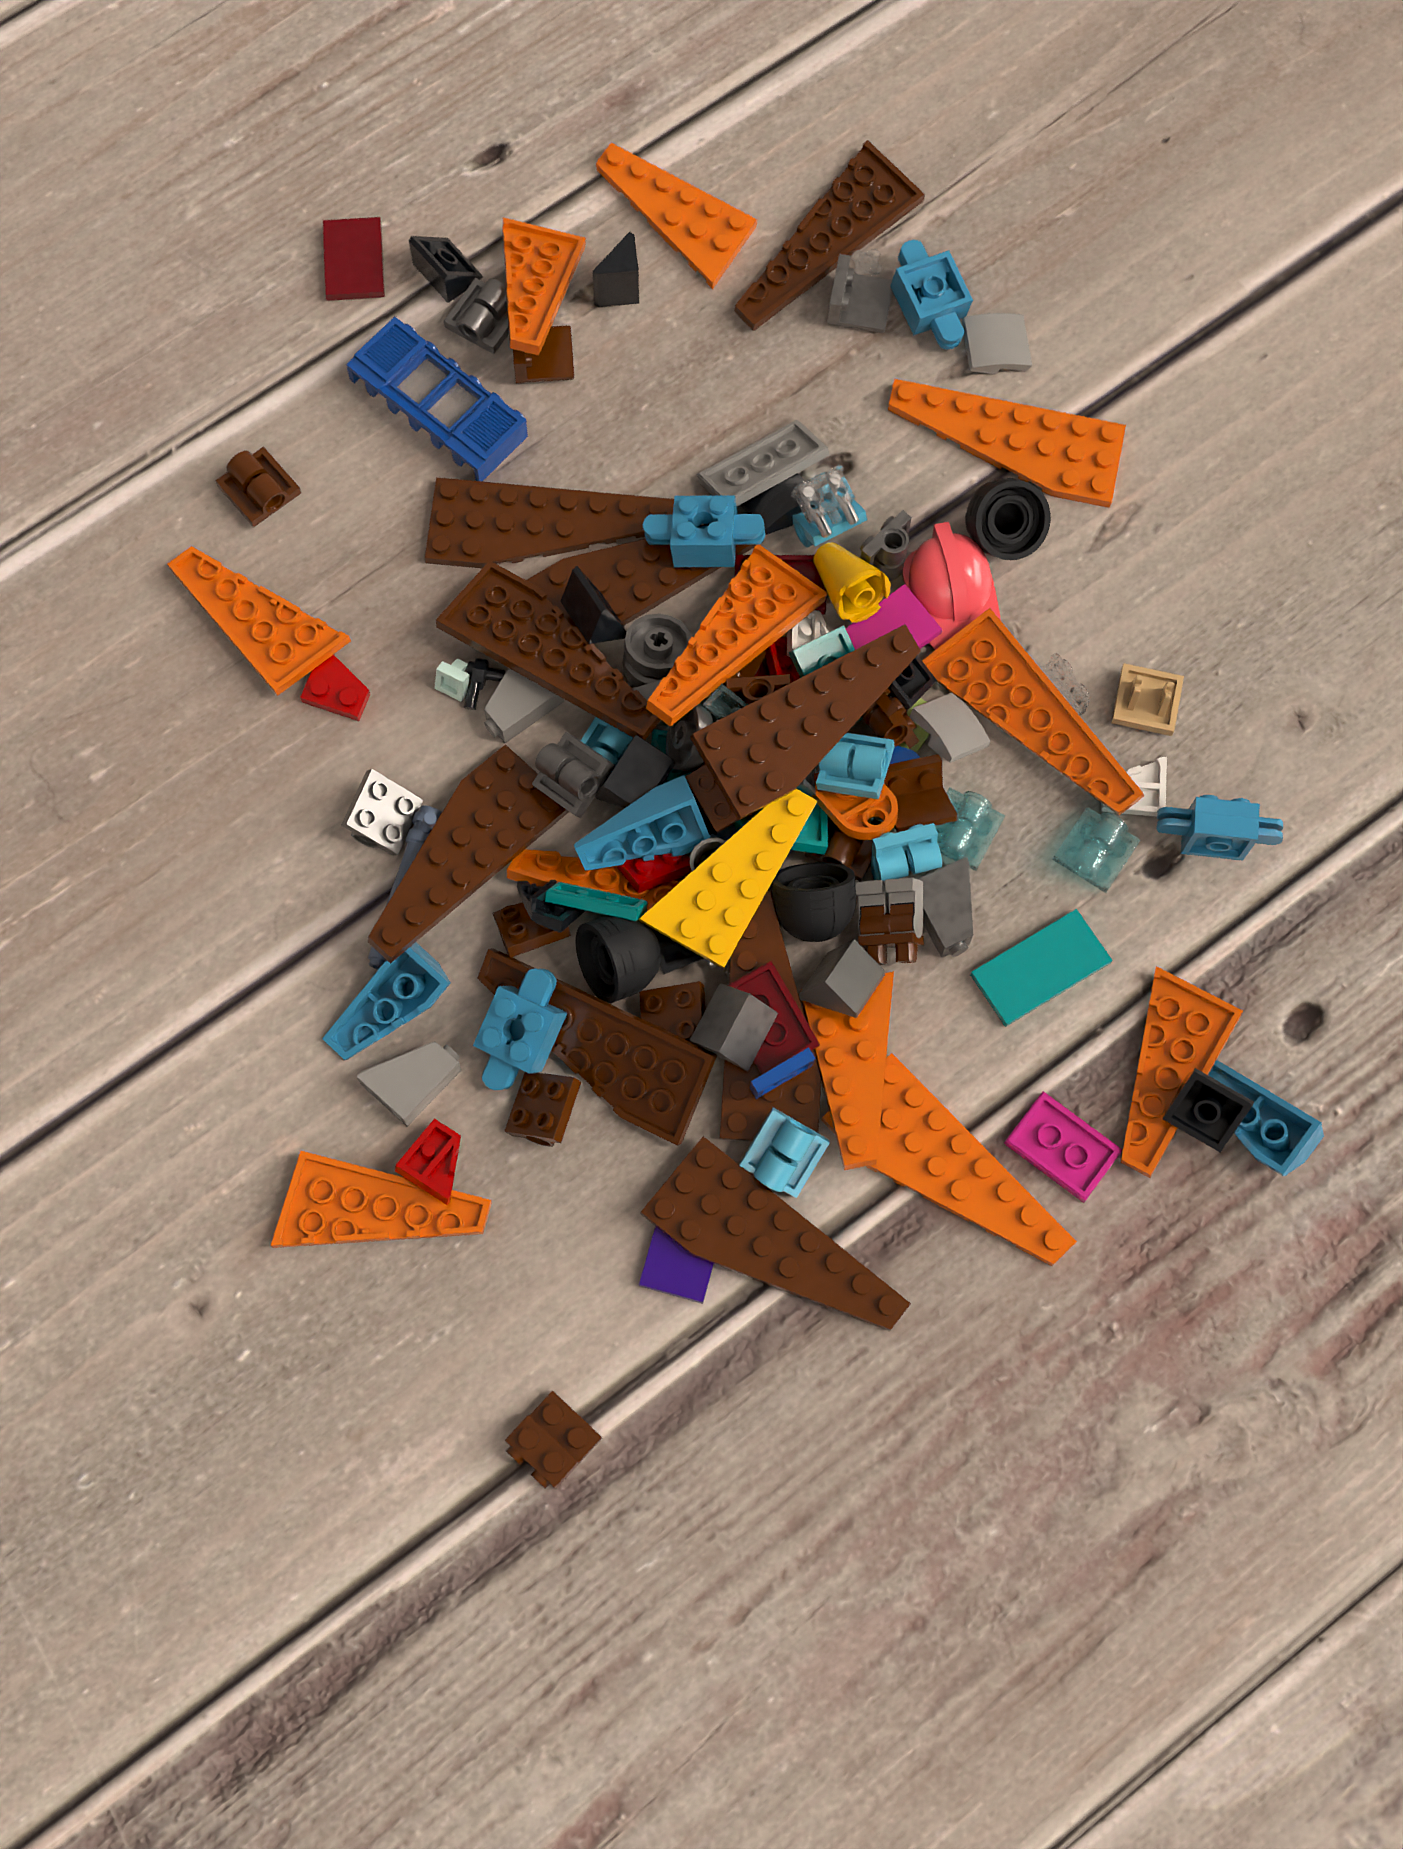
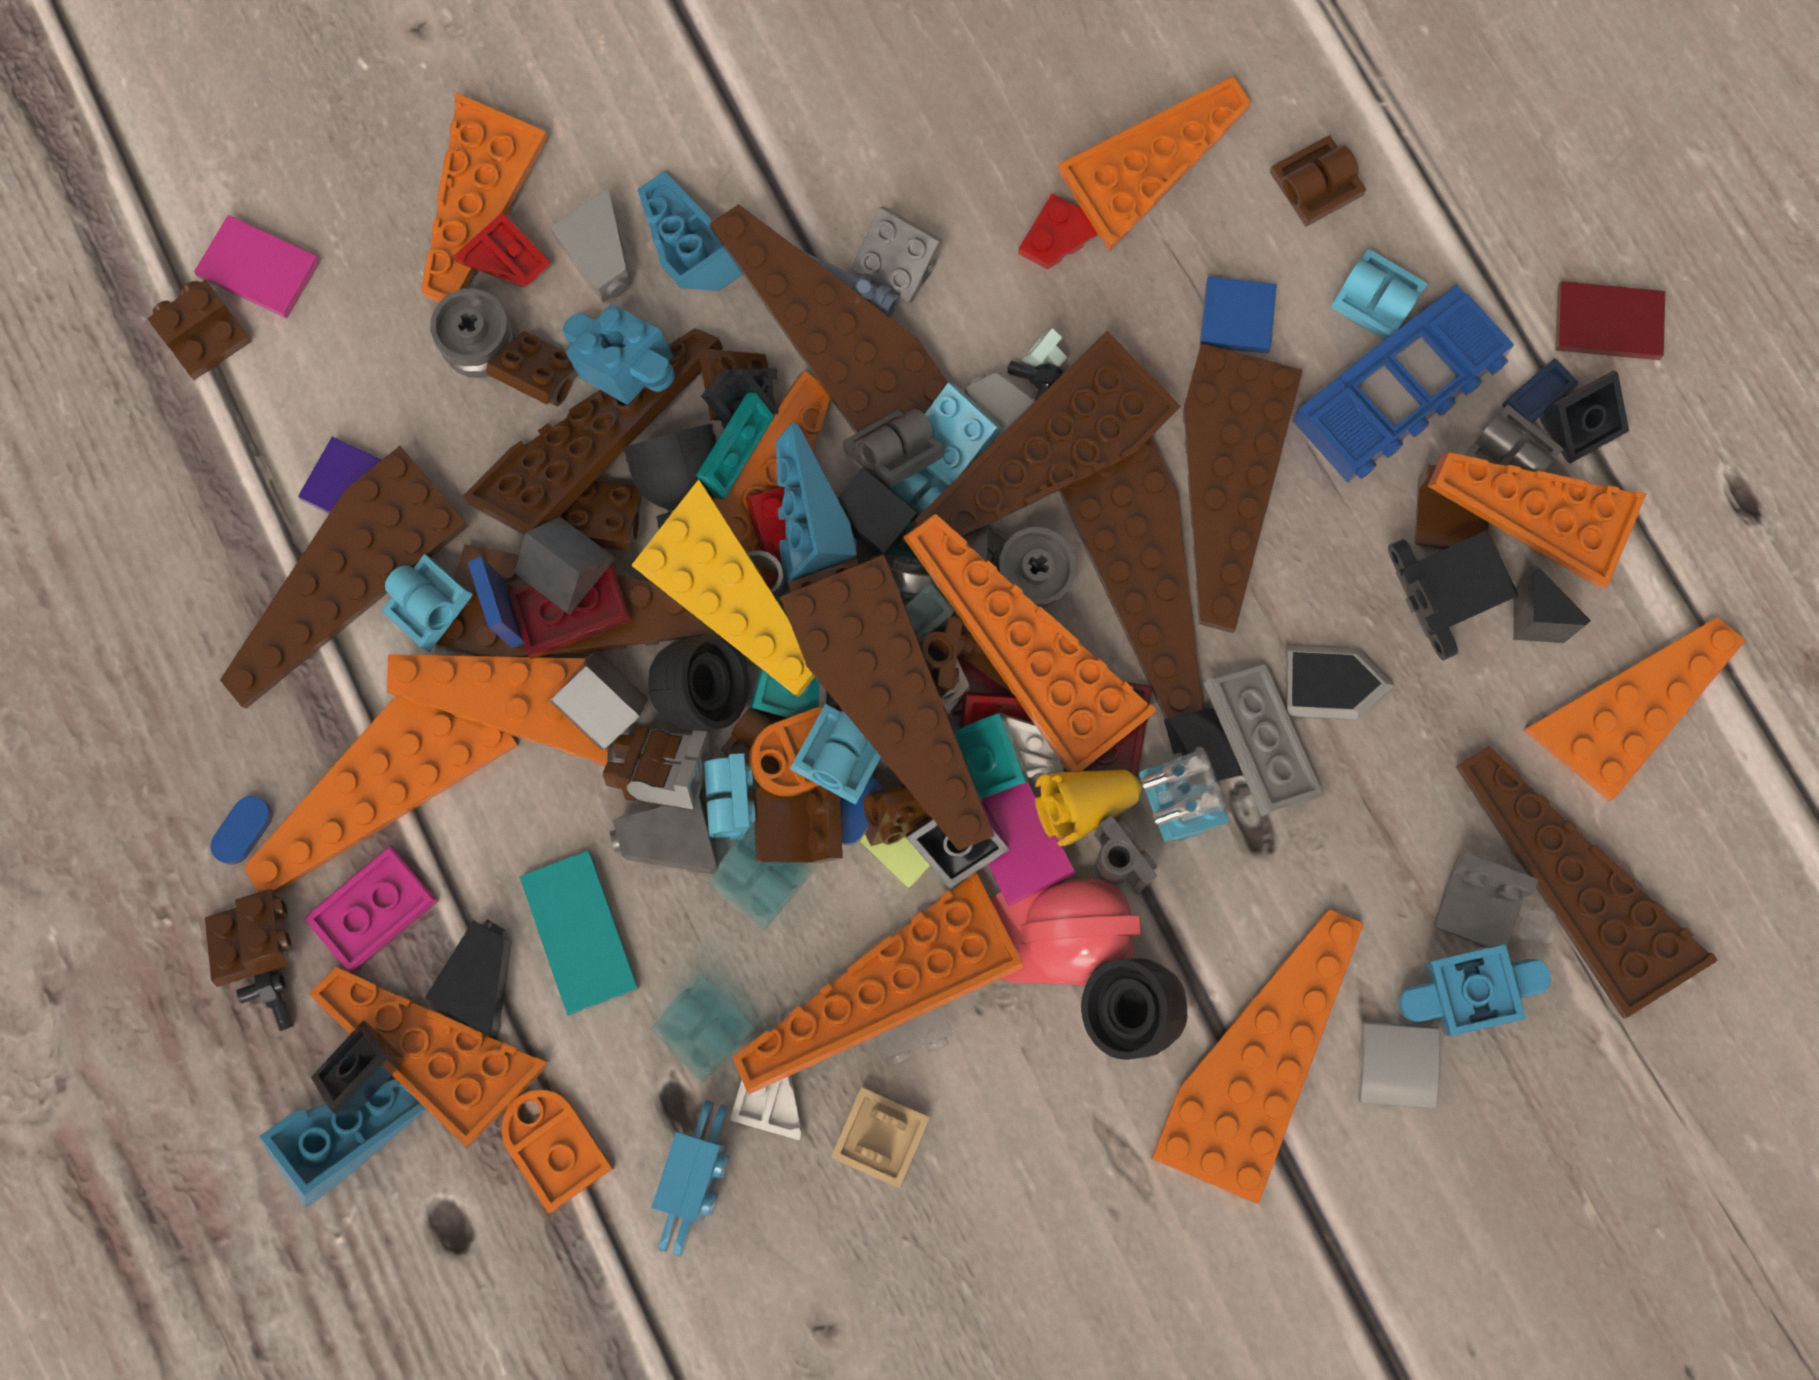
camera: 105 degrees right, 5 degrees up
black slope [560,566,627,644] -> none
dark azure brick [643,495,766,567] -> none
light grey slope [910,693,991,763] -> none
none -> dark pink tile [194,215,320,319]
none -> reddish brown plate [205,889,292,987]
none -> blue tile [210,796,272,865]
none -> black piece [236,970,294,1031]
none -> black slope [425,919,512,1038]
none -> flat silver wheel [430,288,516,378]
none -> orange tile [501,1090,614,1214]
none -> medium azure plate [924,383,1003,482]
none -> blue tile [1199,276,1277,354]
none -> black tile [1285,646,1395,720]
none -> medium azure plate [1330,248,1428,340]
none -> black piece [1388,530,1519,661]
none -> dark blue tile [1502,358,1579,424]

